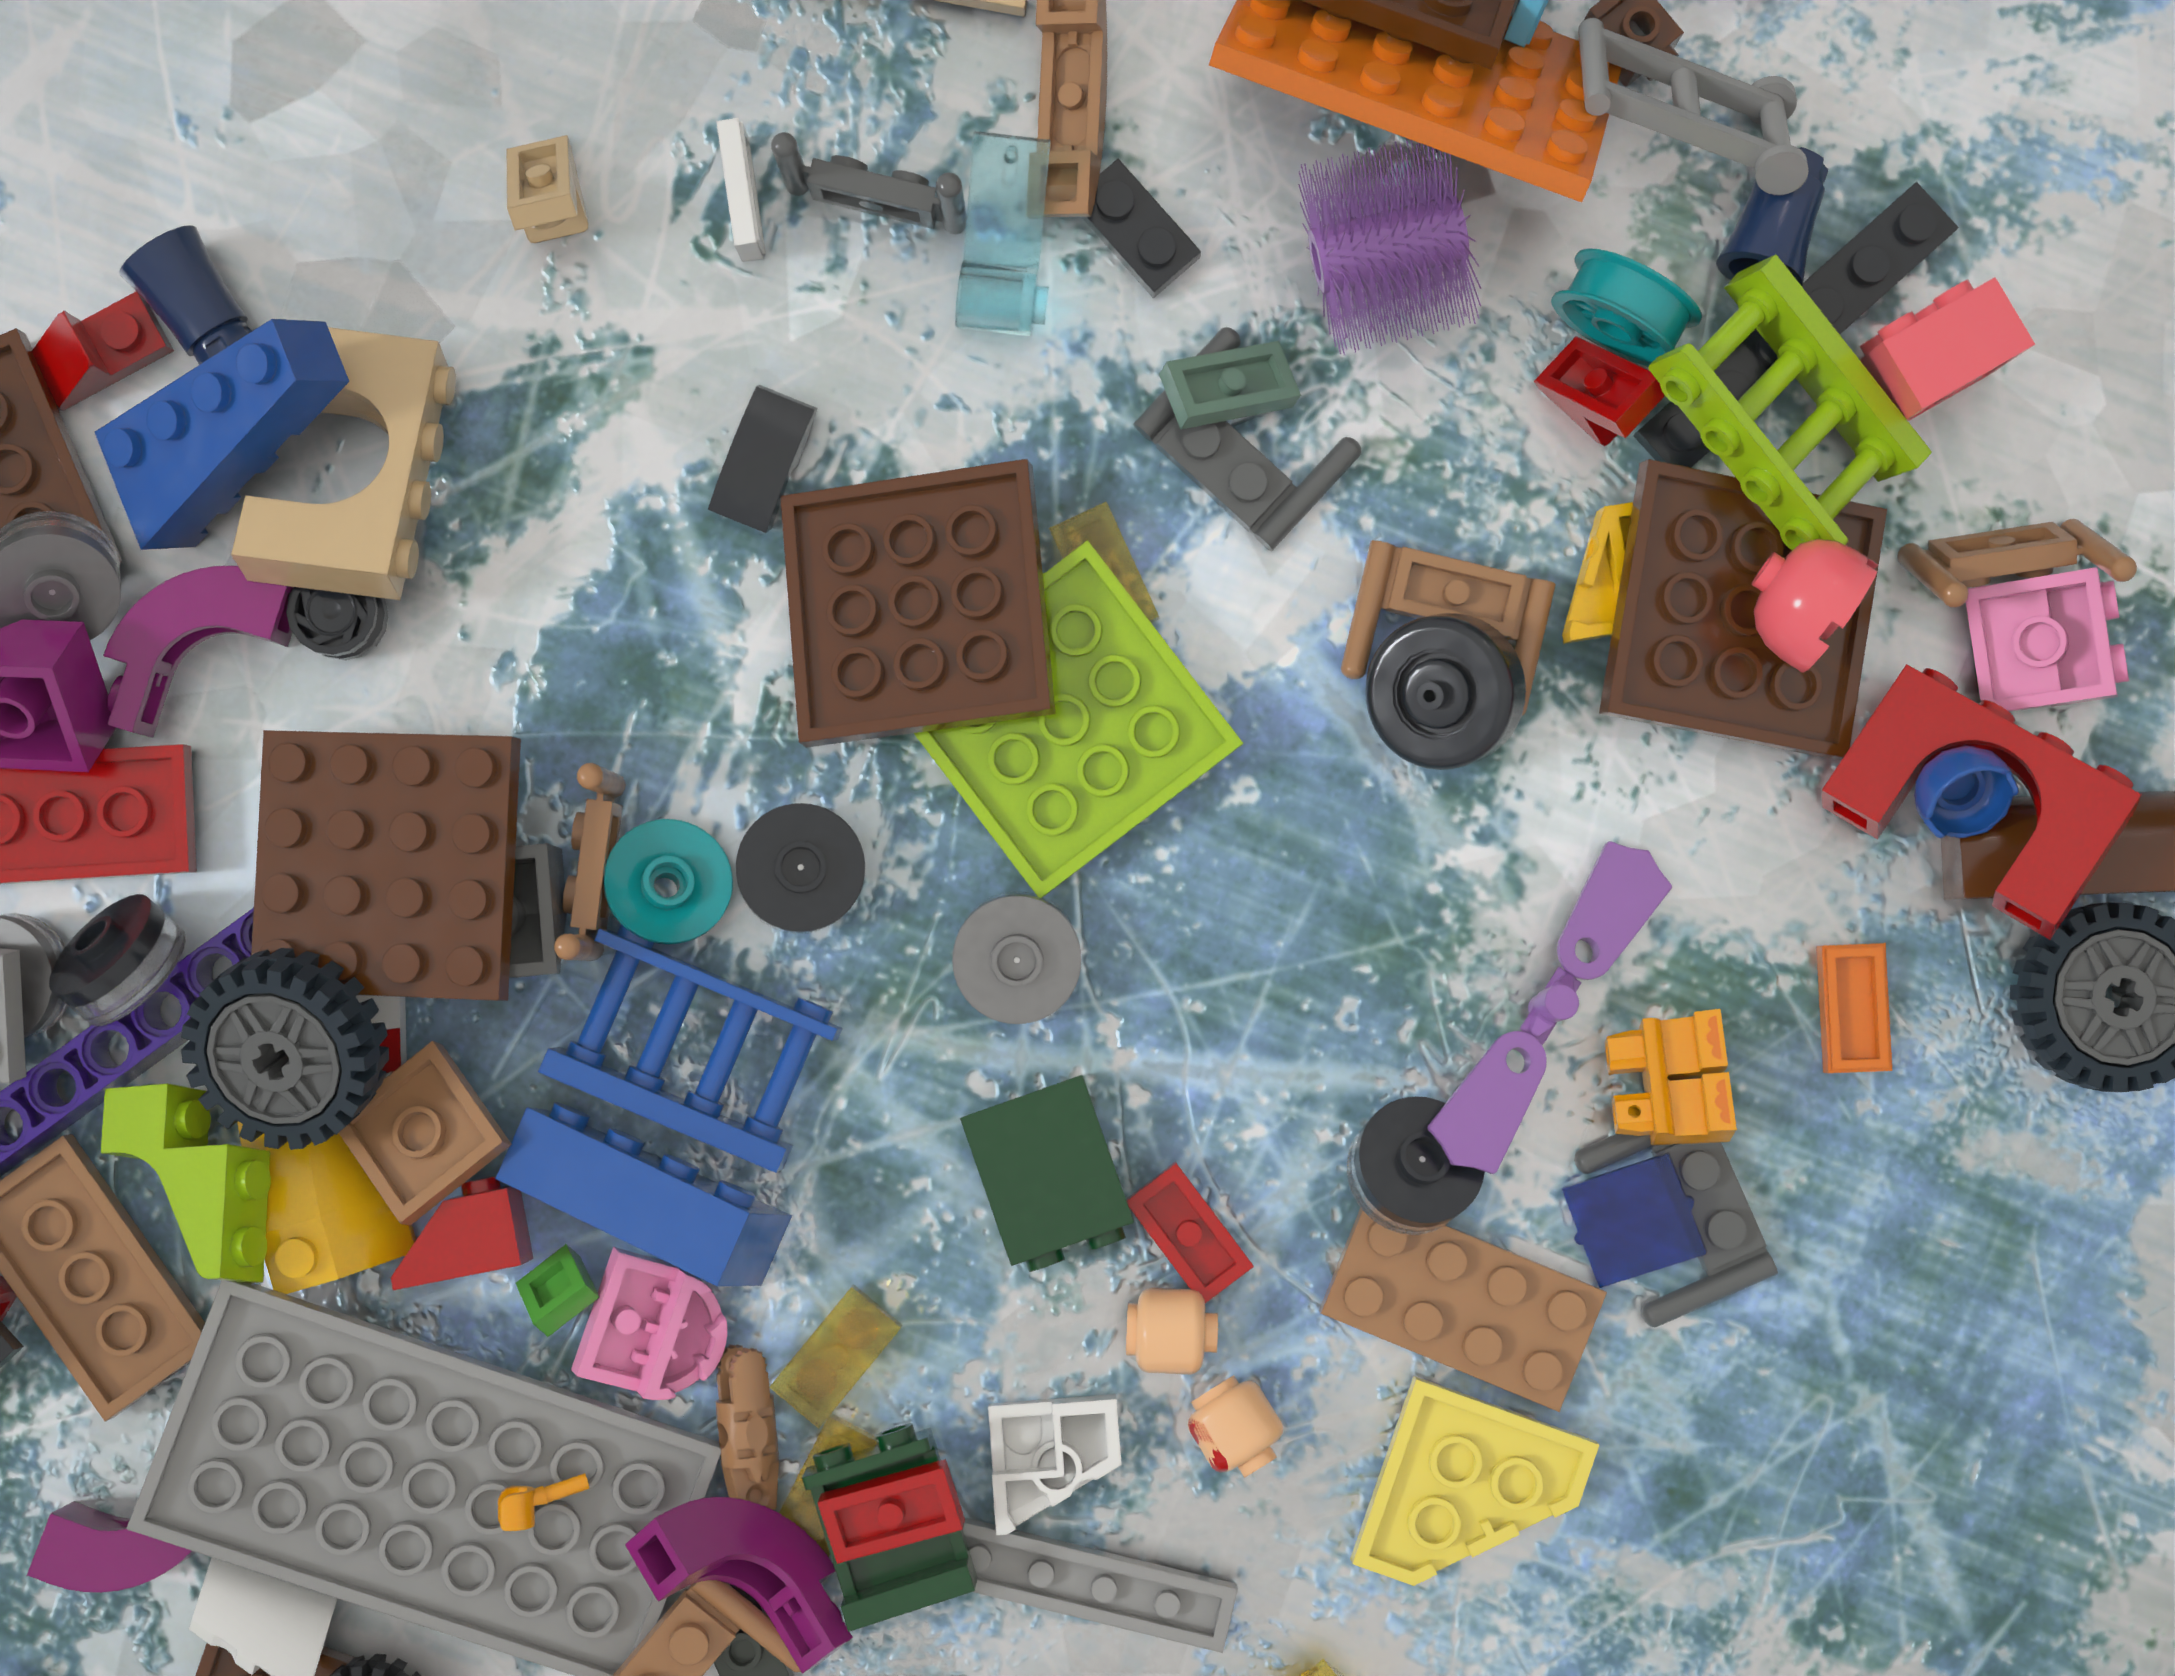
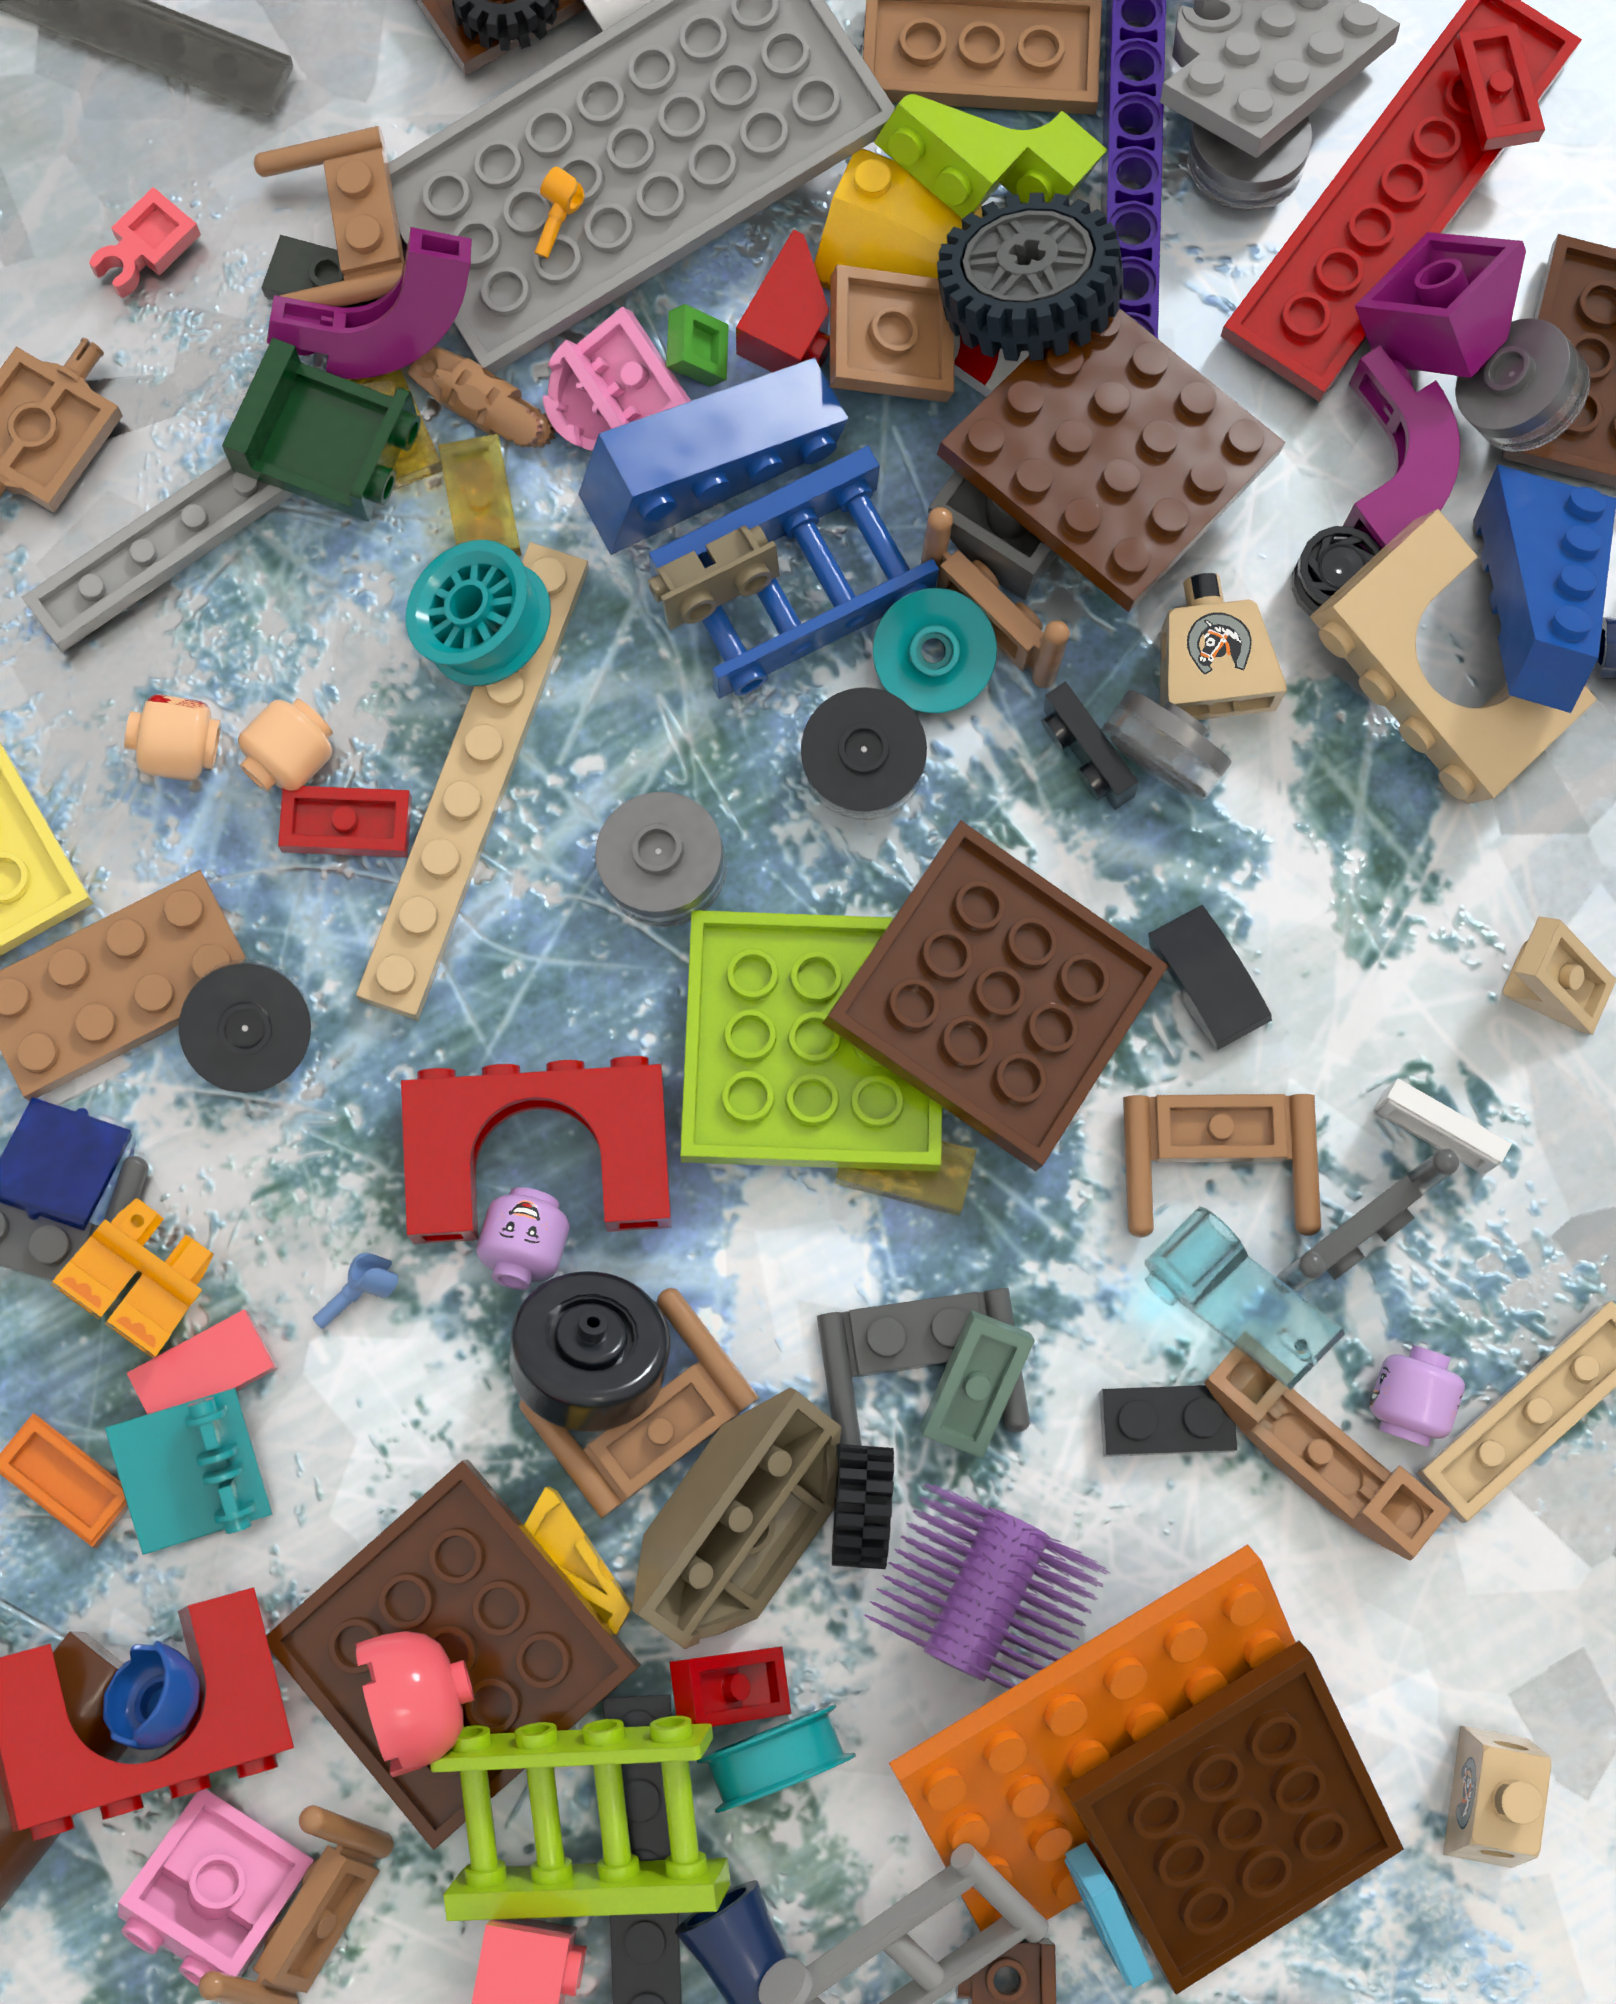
camera: 125 degrees right, 10 degrees down
black piece [49,894,186,1026] -> none
red plate [817,1459,965,1564] -> none
dark green panel [960,1075,1134,1272] -> none
white slope [988,1394,1122,1535] -> none
medium lavender piece [1428,841,1672,1174] -> none
none -> teal hinge [105,1388,273,1555]
none -> coral tile [127,1309,278,1414]
none -> medium blue hand [313,1253,398,1329]
none -> tan plate [356,542,589,1021]
none -> red arch [401,1056,672,1244]
none -> teal wheel [405,540,551,686]
none -> lavender head [476,1187,570,1290]
none -> dark tan wedge [632,1387,841,1649]
none -> dark tan hinge [647,525,780,630]
none -> black tyre [832,1444,894,1569]
none -> black plate [1041,681,1138,810]
none -> clear piece [1100,689,1232,803]
none -> medium nougat plate [1123,1094,1321,1238]
none -> tan torso [1160,573,1287,720]
none -> lavender head [1369,1345,1465,1447]

